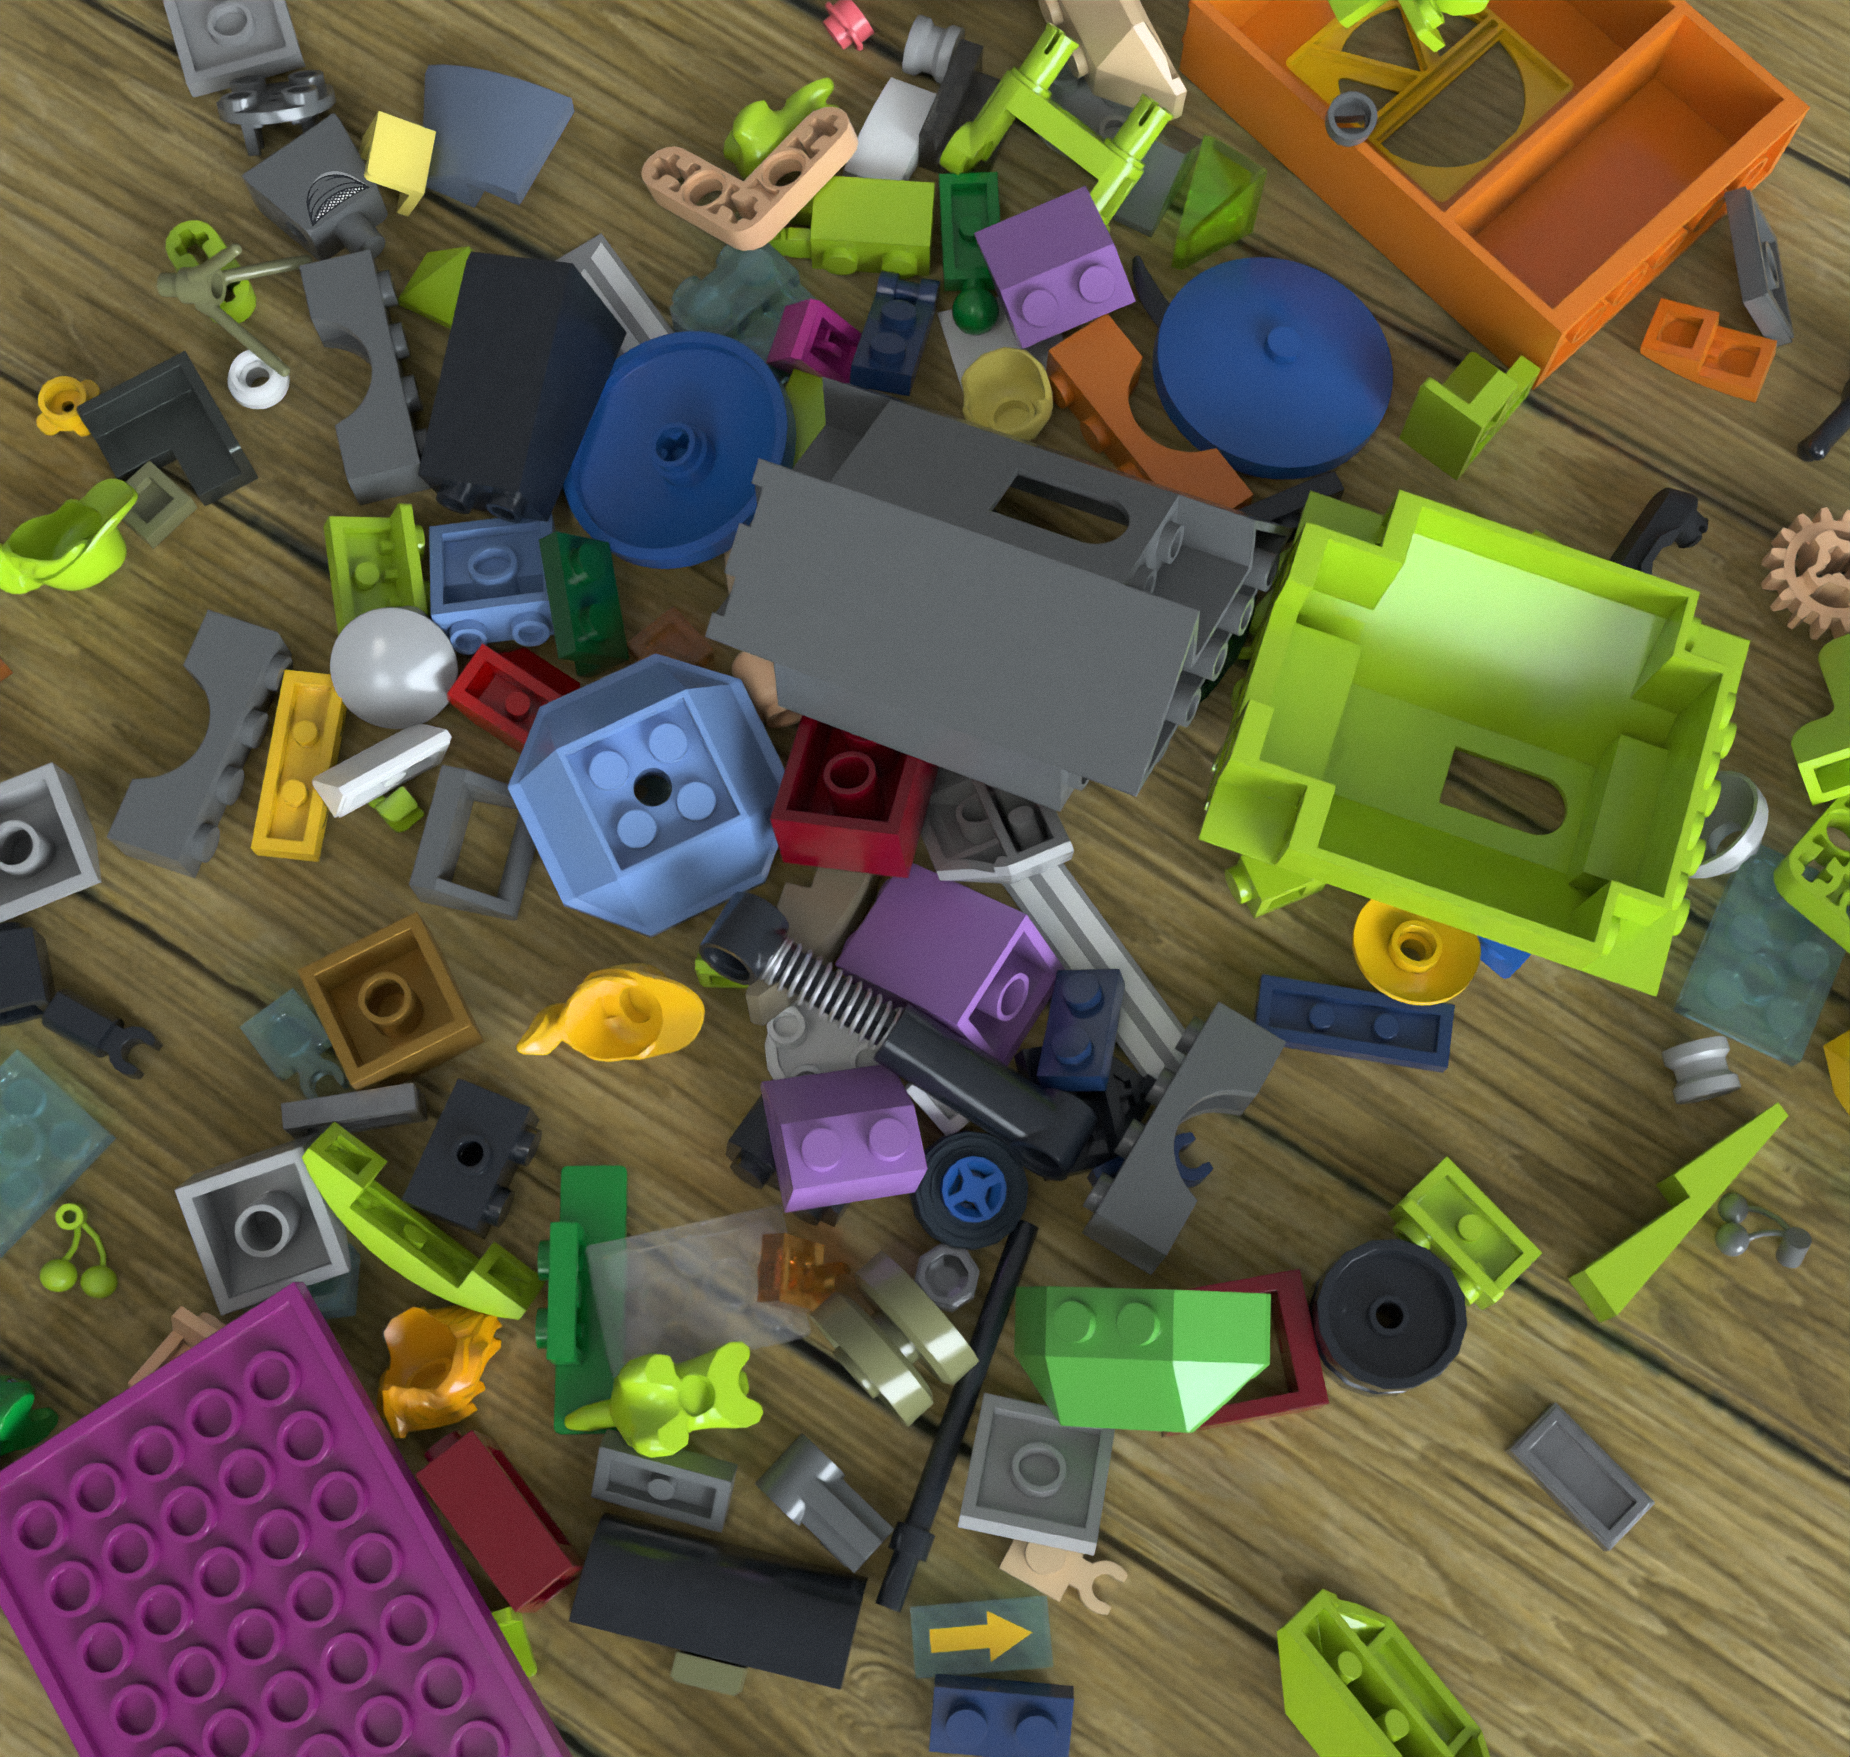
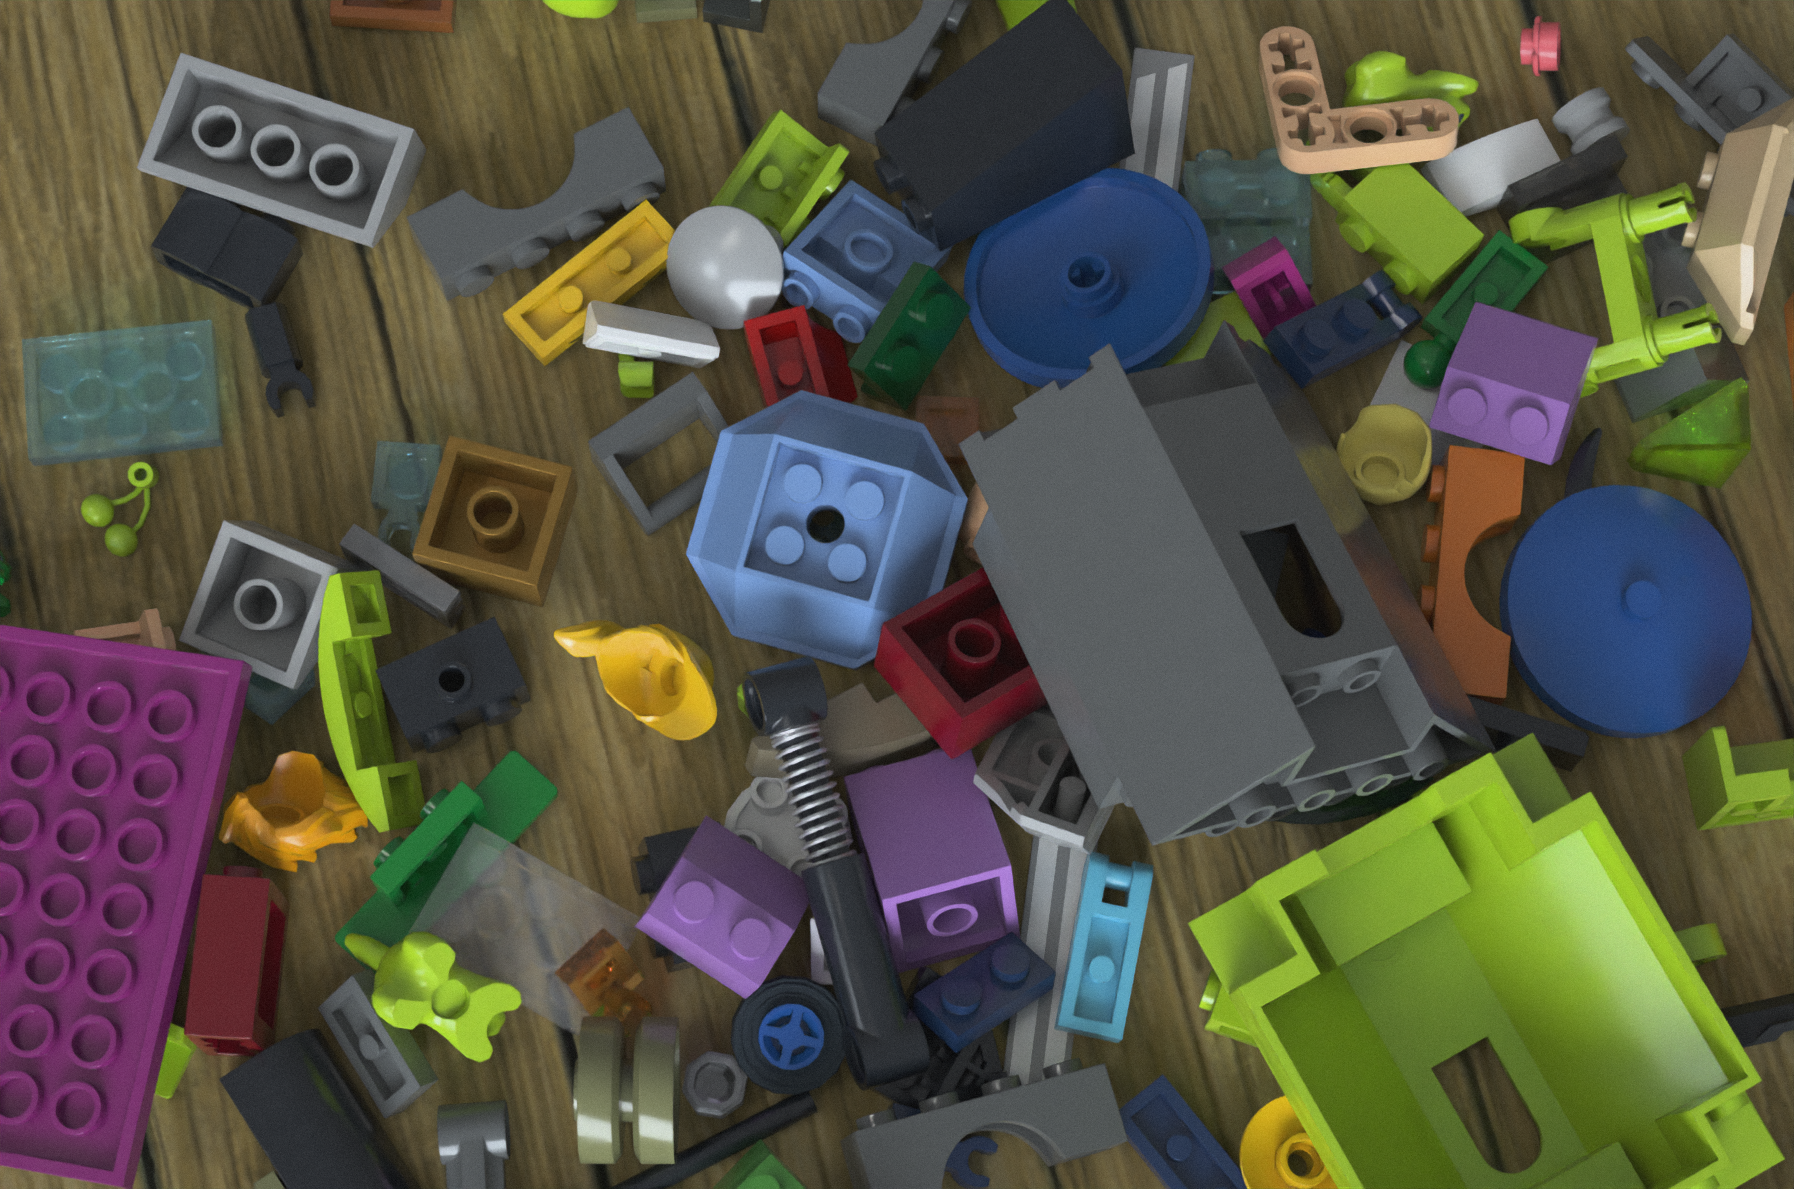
camera: 40 degrees right, 0 degrees up
none -> medium azure plate [1054,852,1153,1043]

